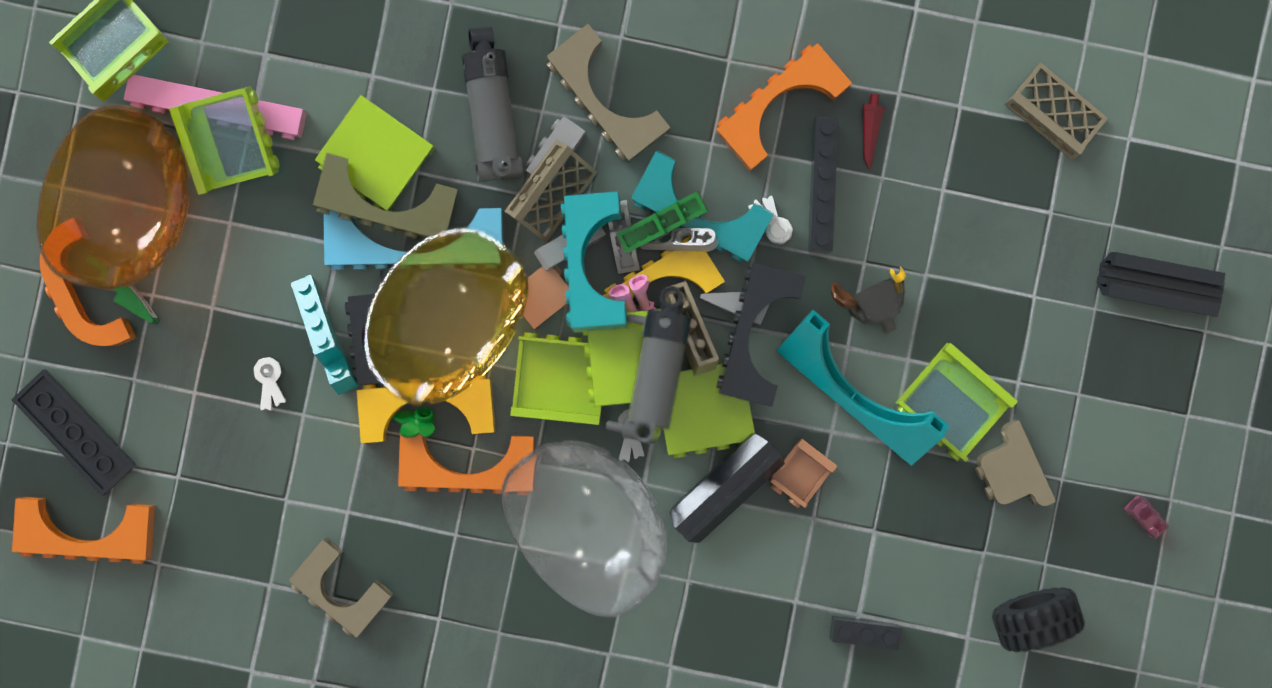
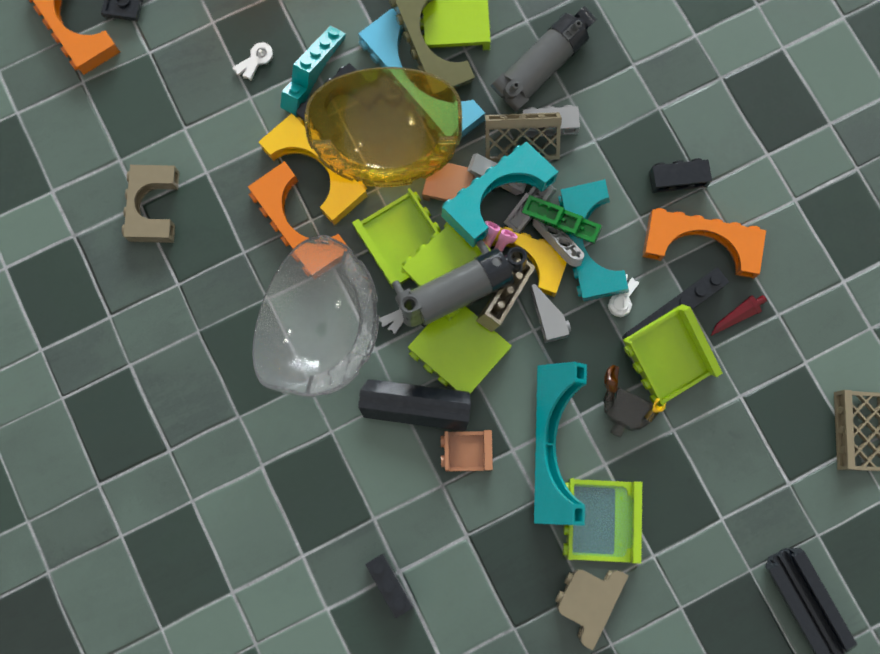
camera: 55 degrees right, 10 degrees down
green plate [393,407,435,438] -> none
dark tan arch [546,24,670,163] -> none
black arch [716,263,806,407] -> none
none -> lime panel [623,304,723,409]
none -> black brick [649,158,712,193]

